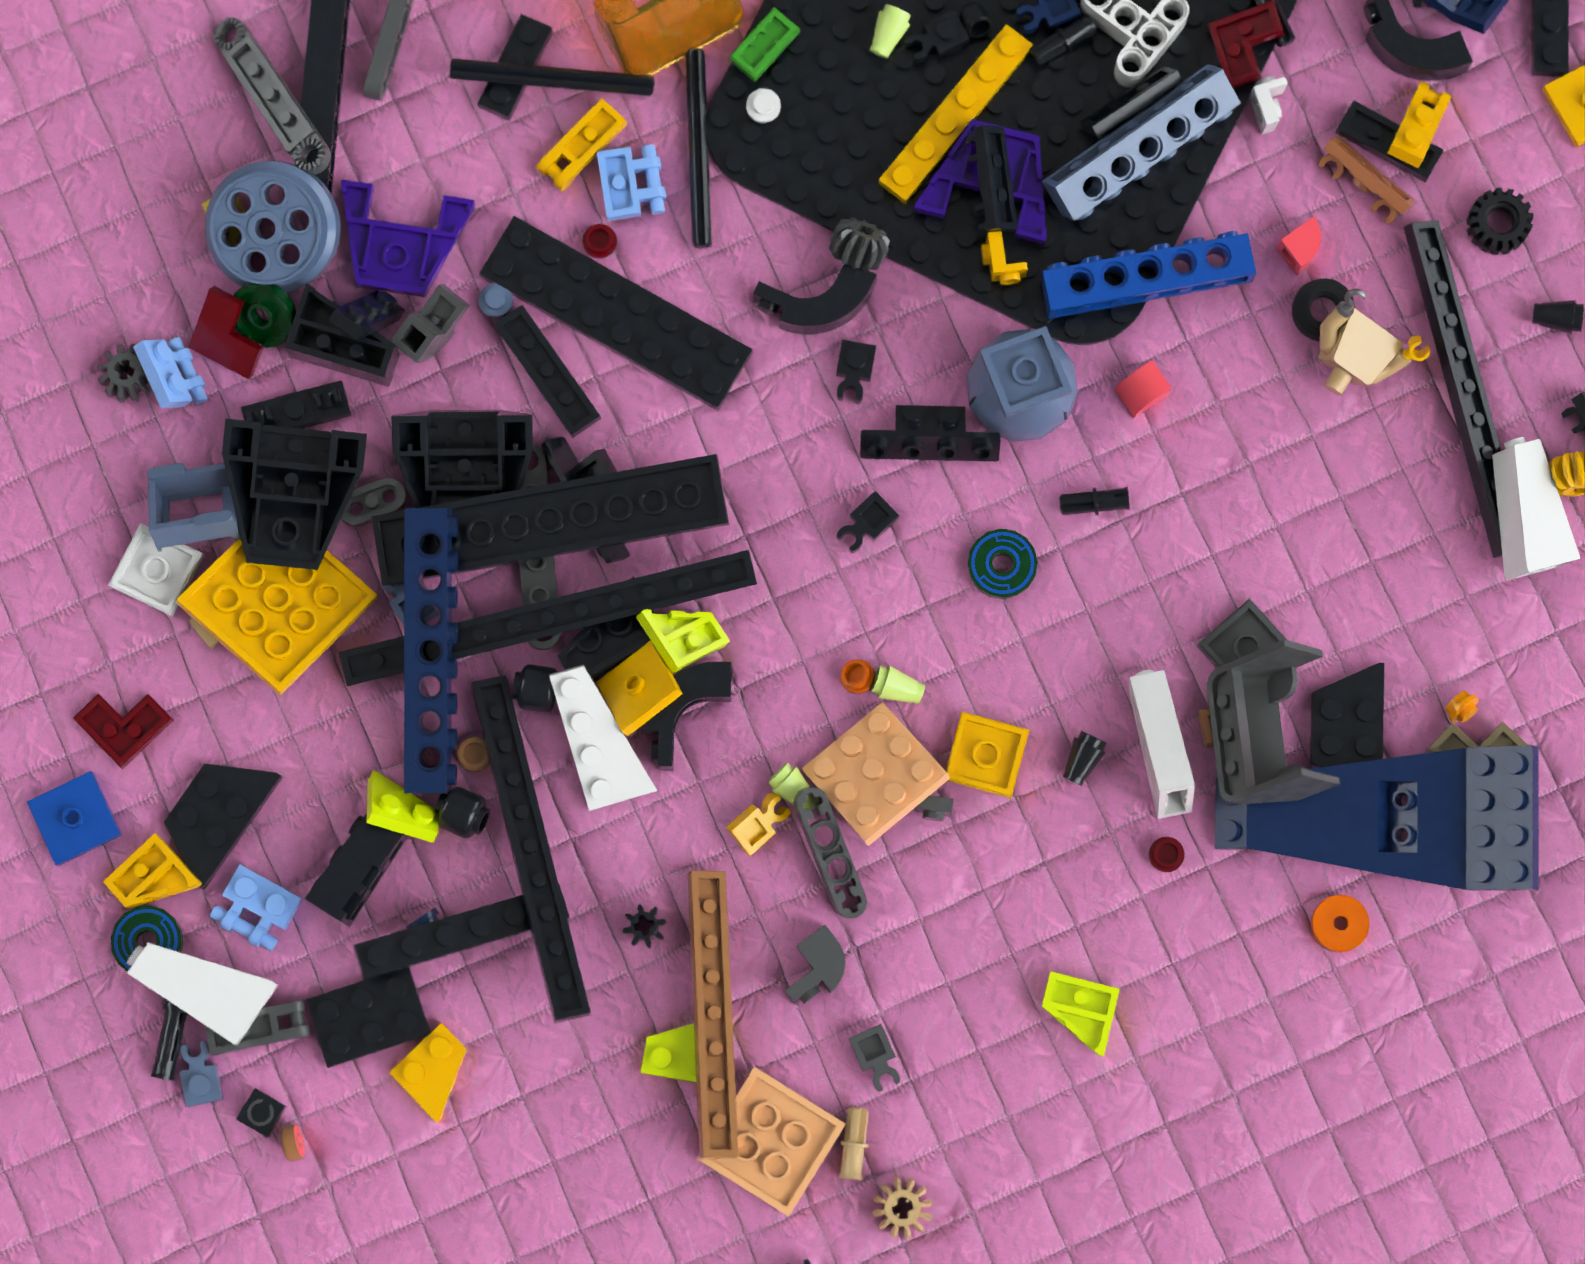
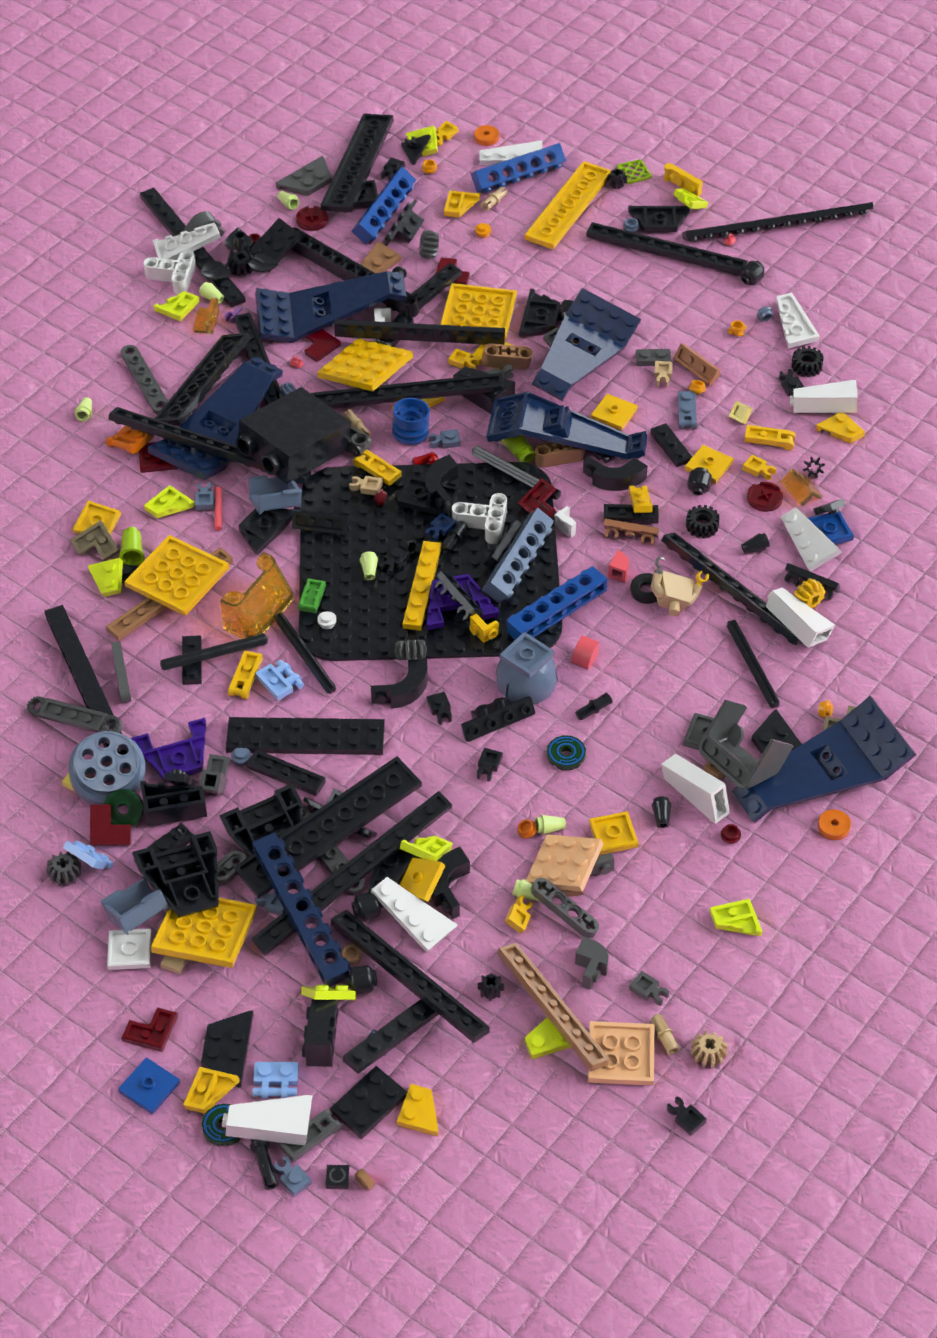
camera: 30 degrees left, 30 degrees down
dark red plate [582,224,617,259] -> none
none -> black head [687,467,712,495]
none -> black axle [727,619,780,708]

